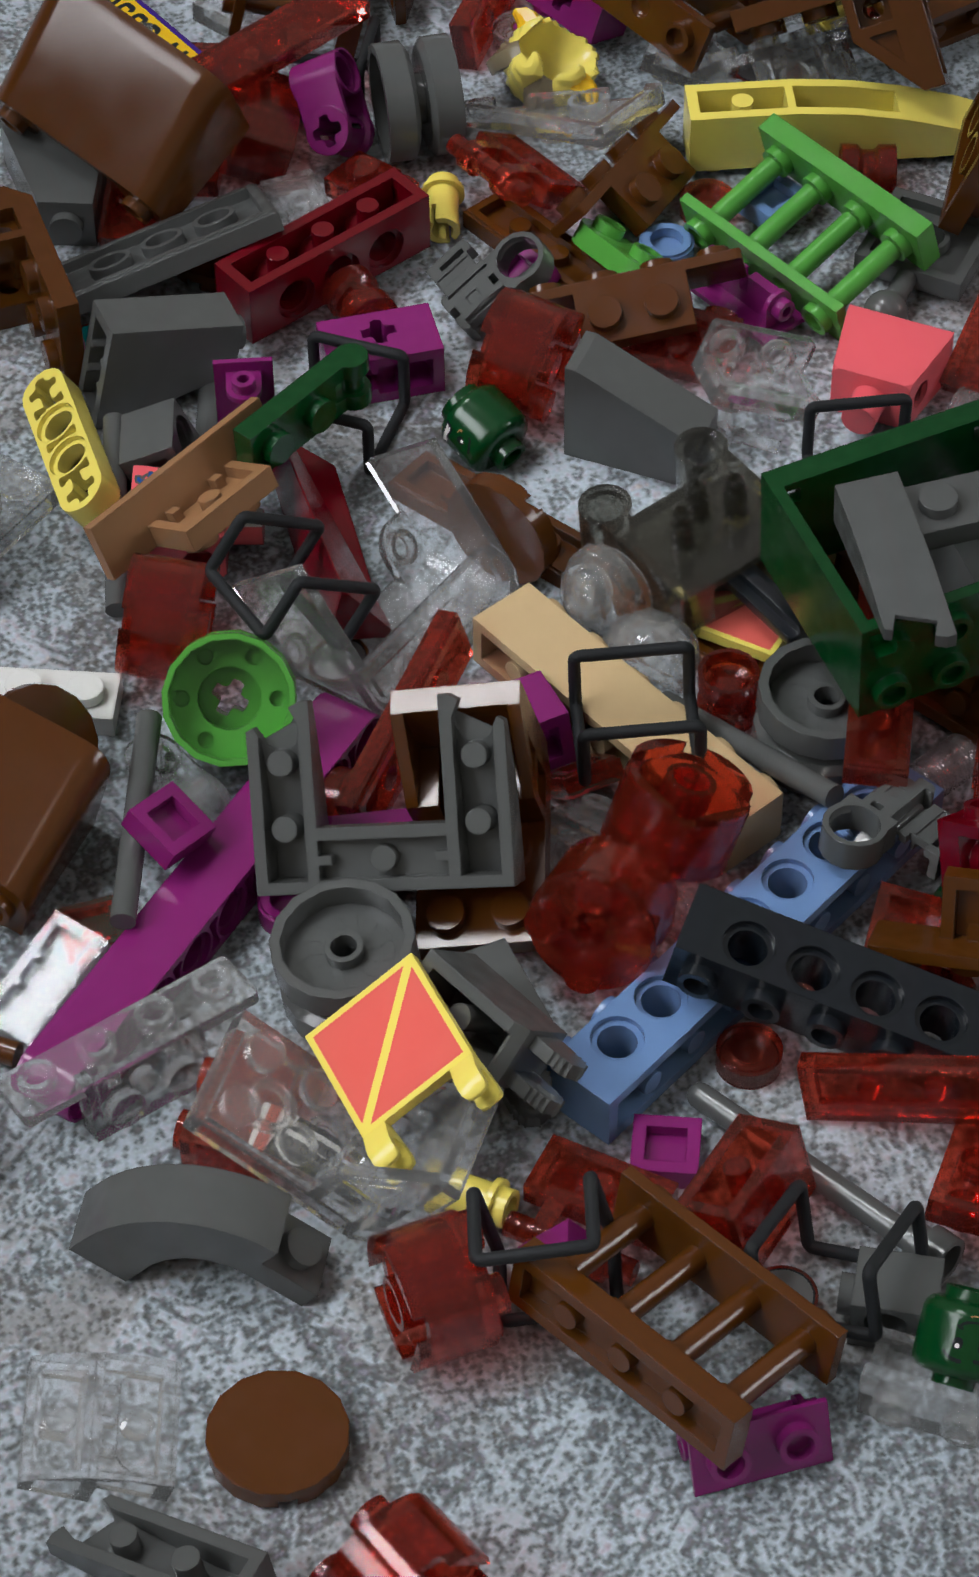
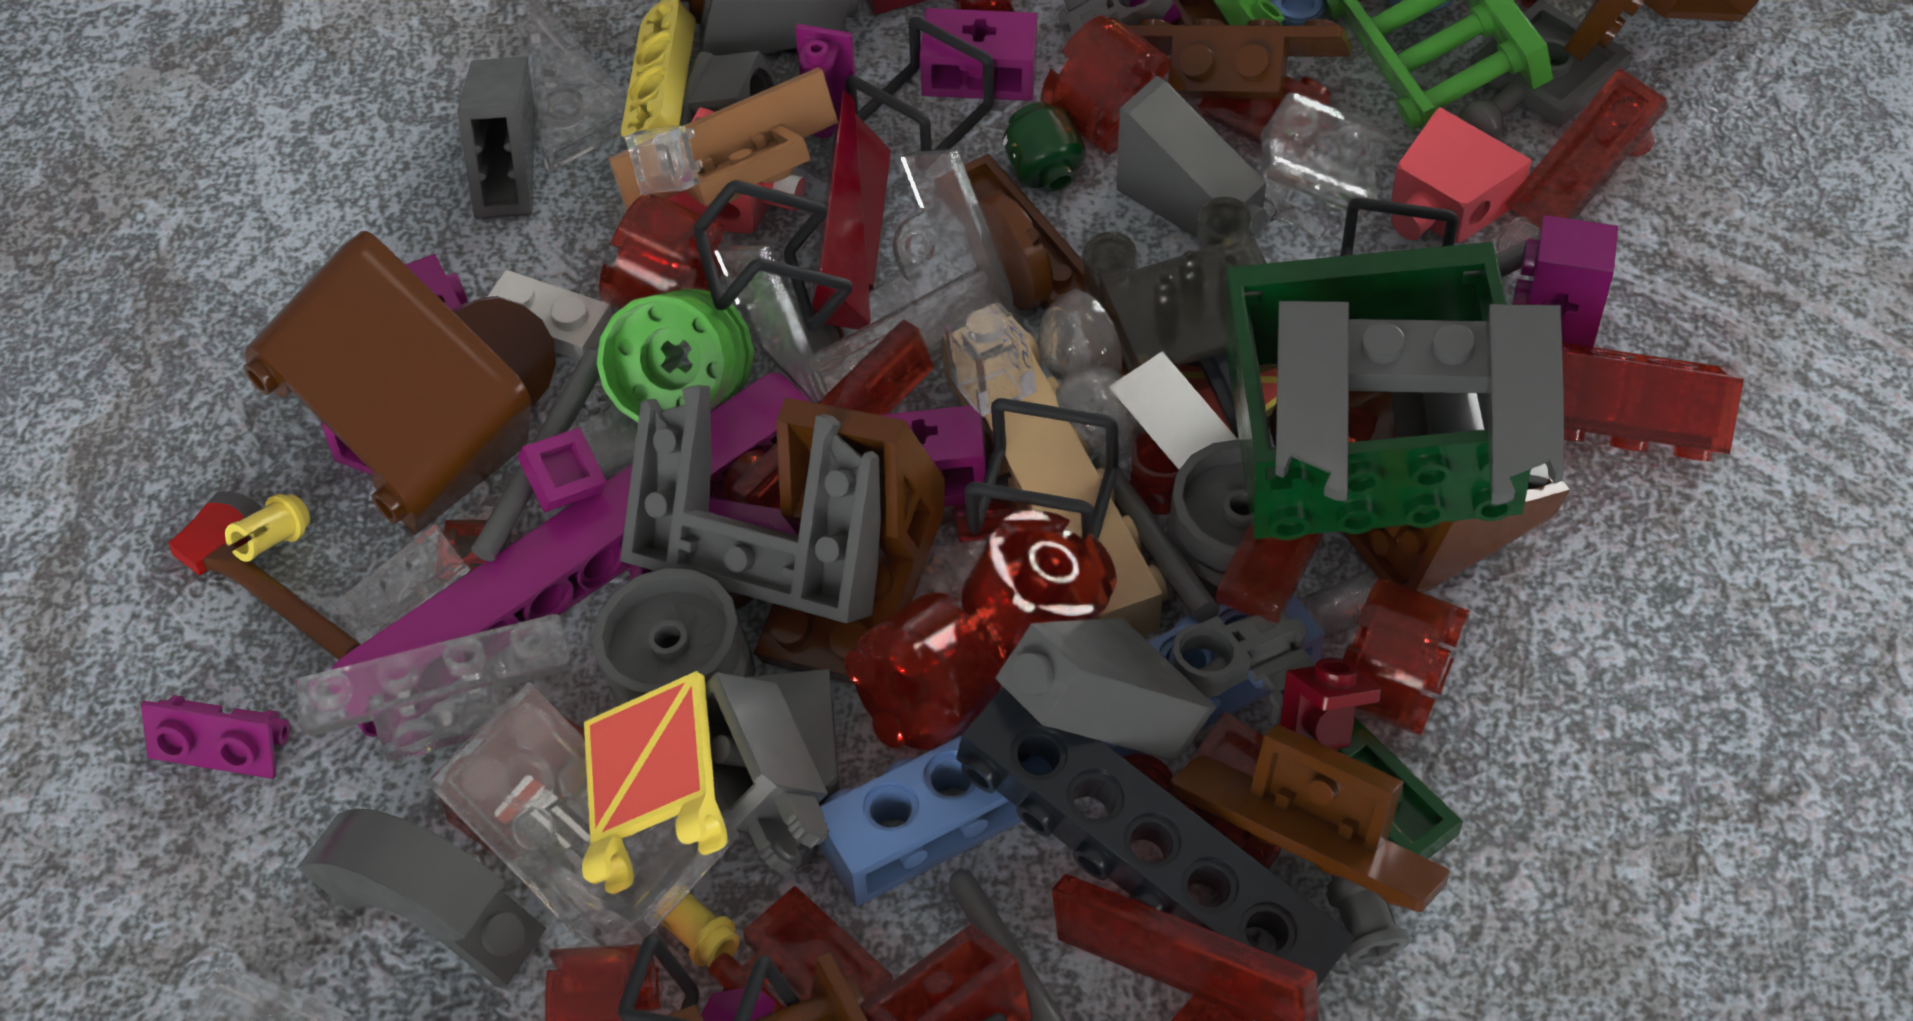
camera: 20 degrees right, 5 degrees up
dark green plate [233,343,372,470] -> none
magenta tile [630,1113,702,1190] -> none
magenta hinge [690,245,805,346] -> none
clear red tile [715,1022,783,1090] -> none
none -> clear tile [625,125,703,195]
none -> clear brick [943,301,1036,417]
none -> dark grey slope [995,618,1216,760]
none -> white sticker [1109,351,1237,470]

